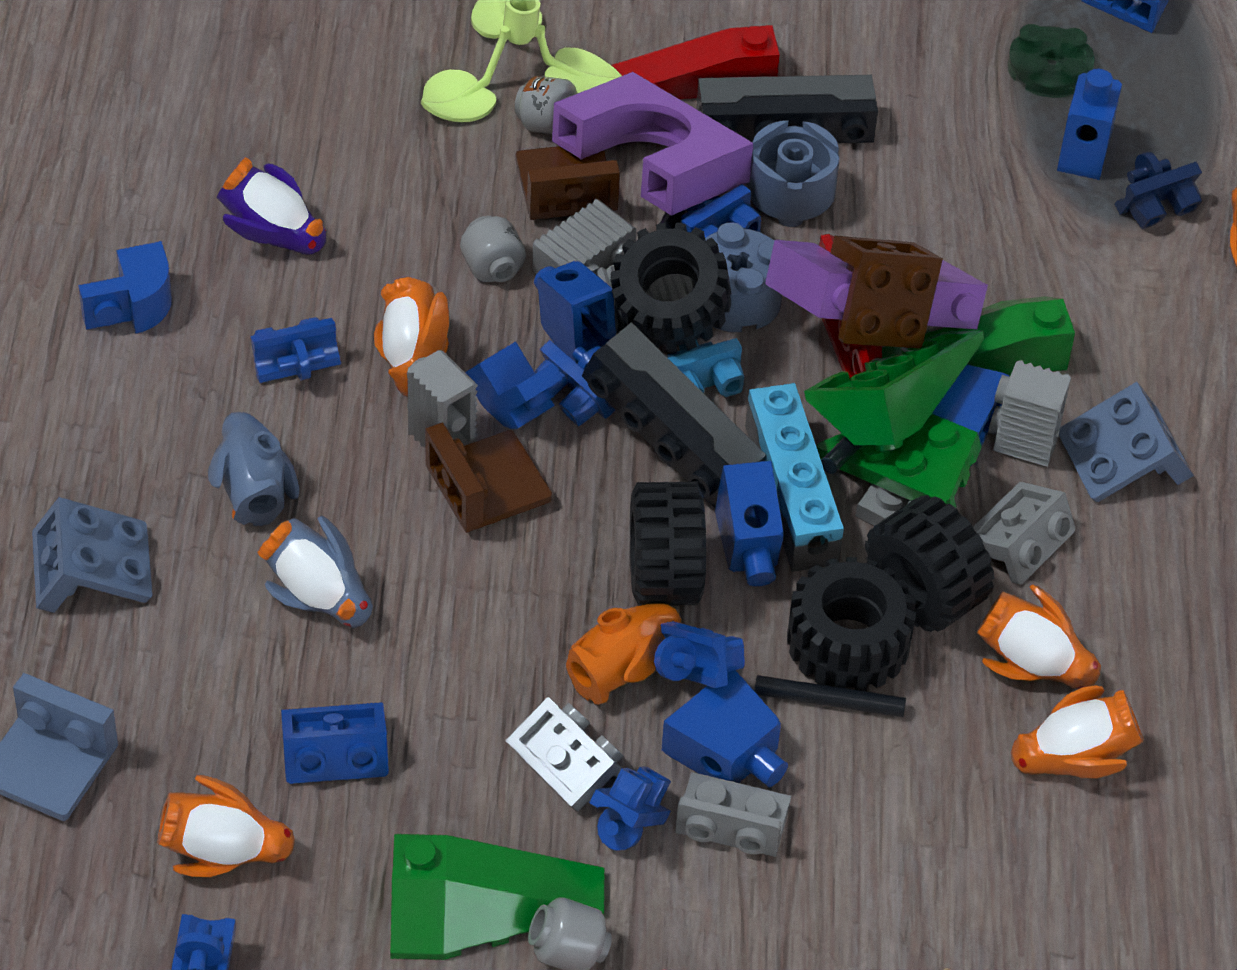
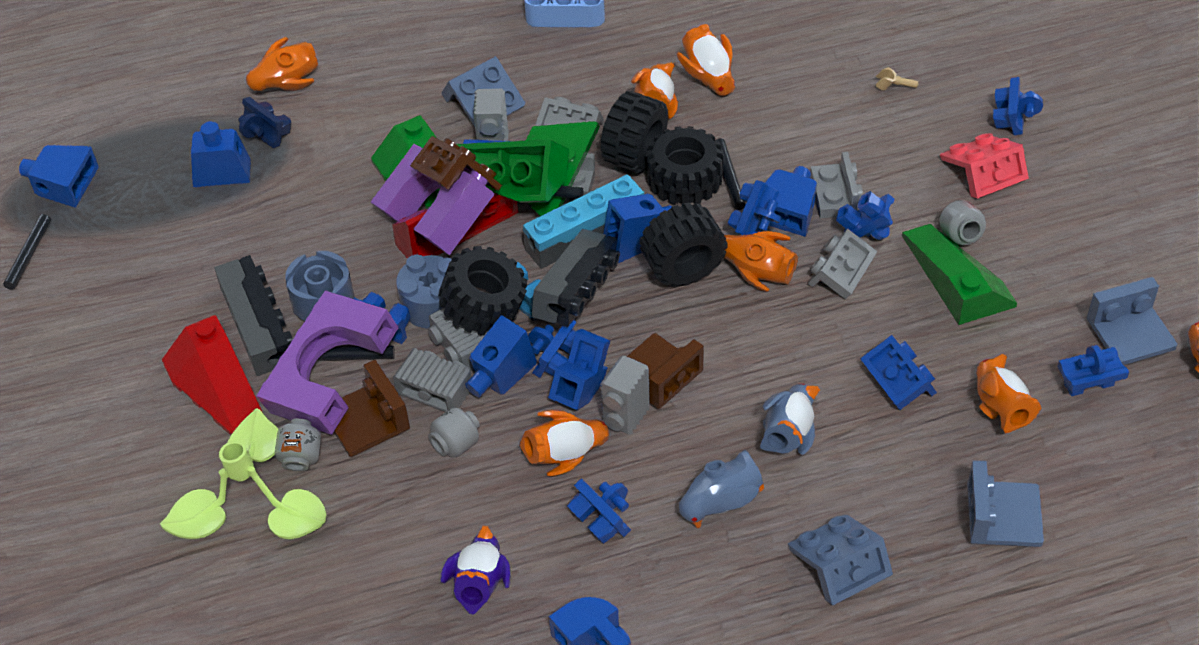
camera: 105 degrees left, 0 degrees up
clear green plate [1007,24,1095,98] -> none

